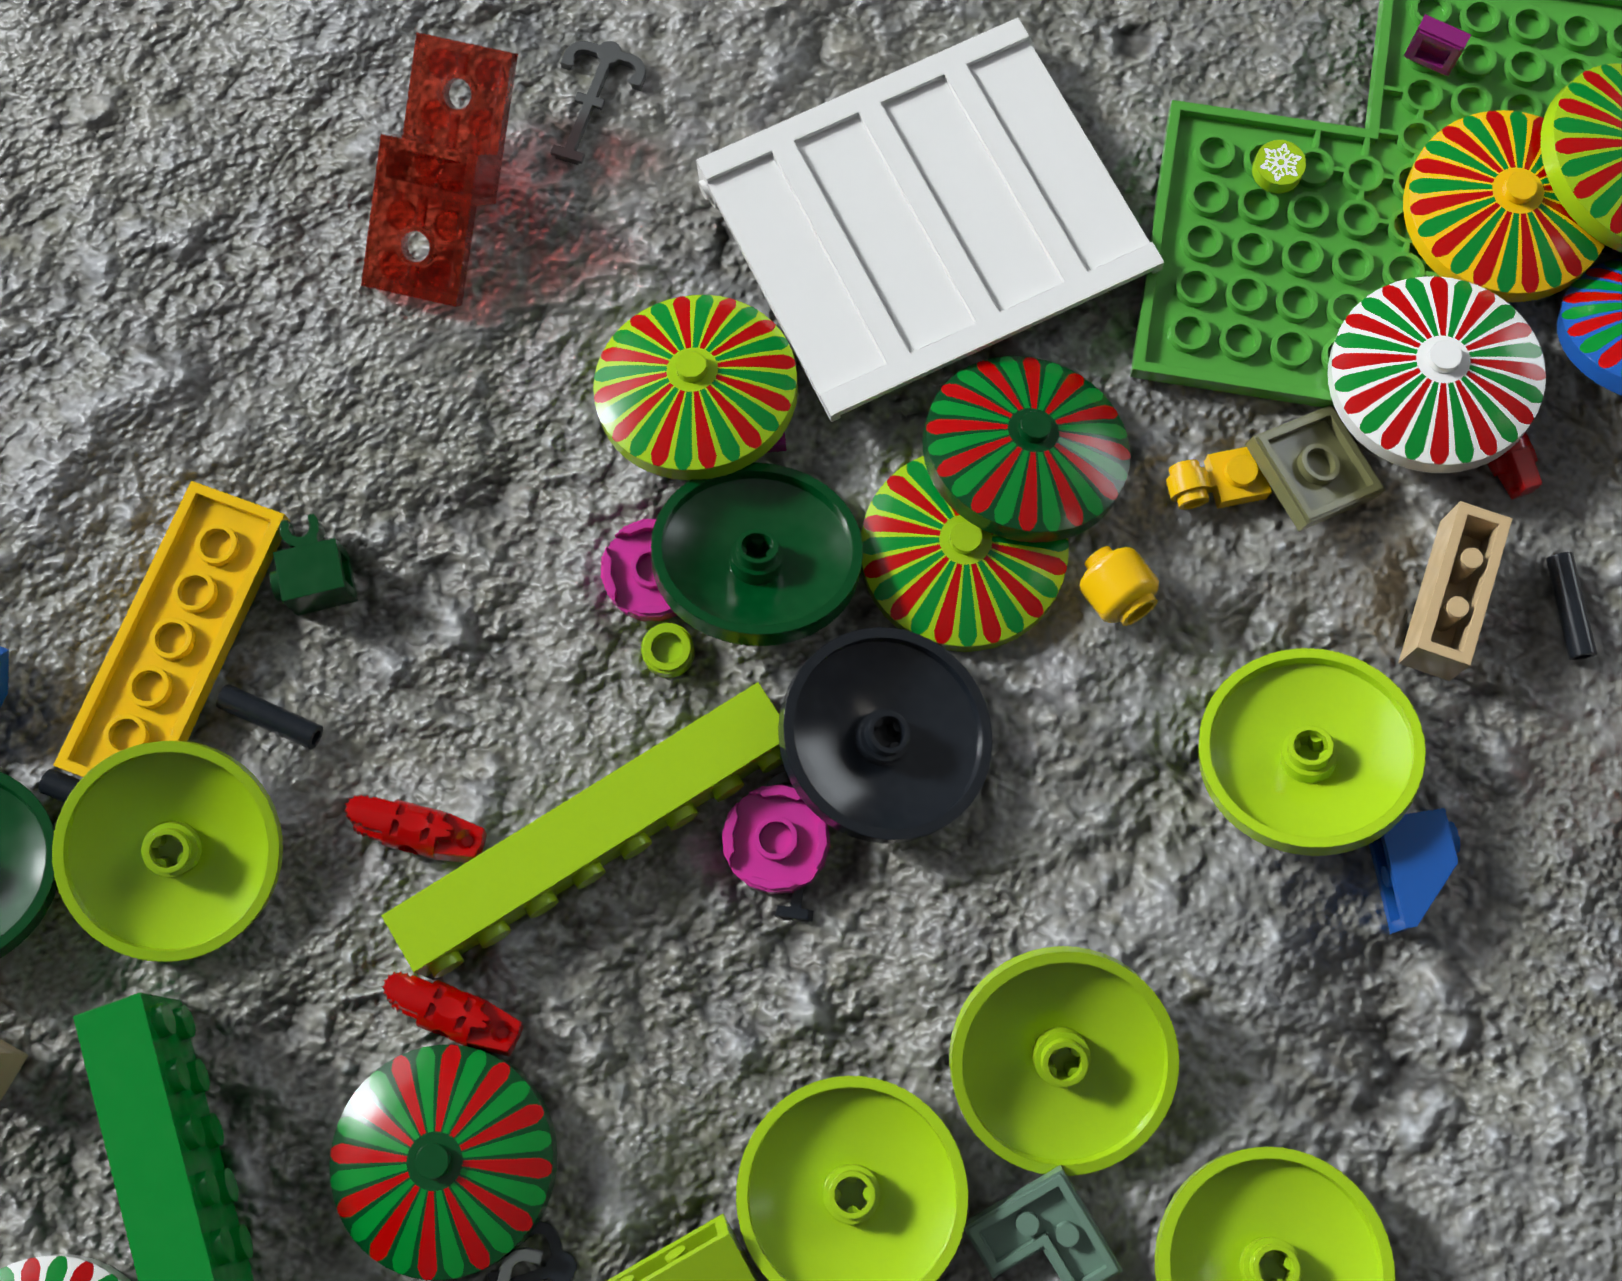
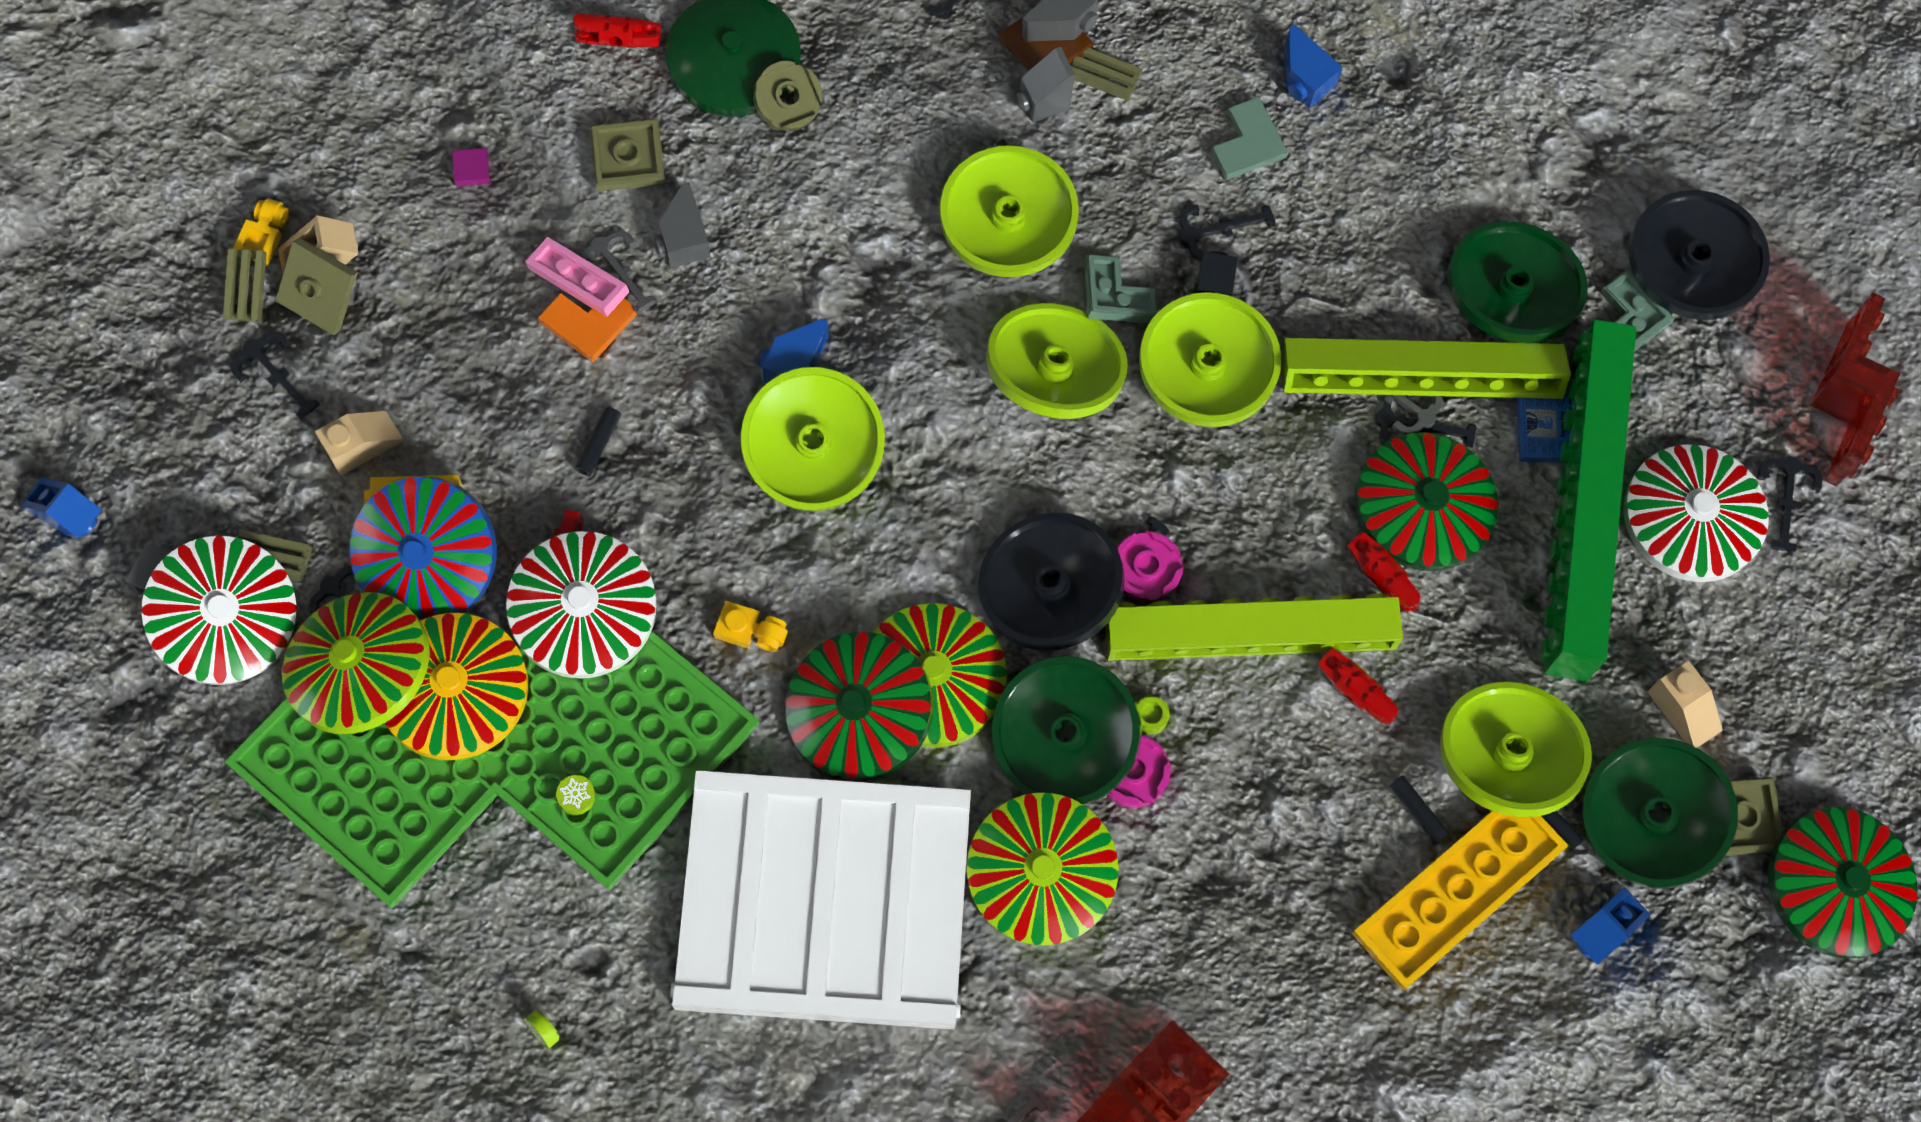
camera: 160 degrees left, 5 degrees down
dark green brick [270,513,358,616] -> none
yellow head [1080,546,1159,626] -> none
olive plate [1245,405,1385,532] -> none
tan brick [1398,501,1513,681] -> none
magenta tile [1404,14,1471,76] -> none

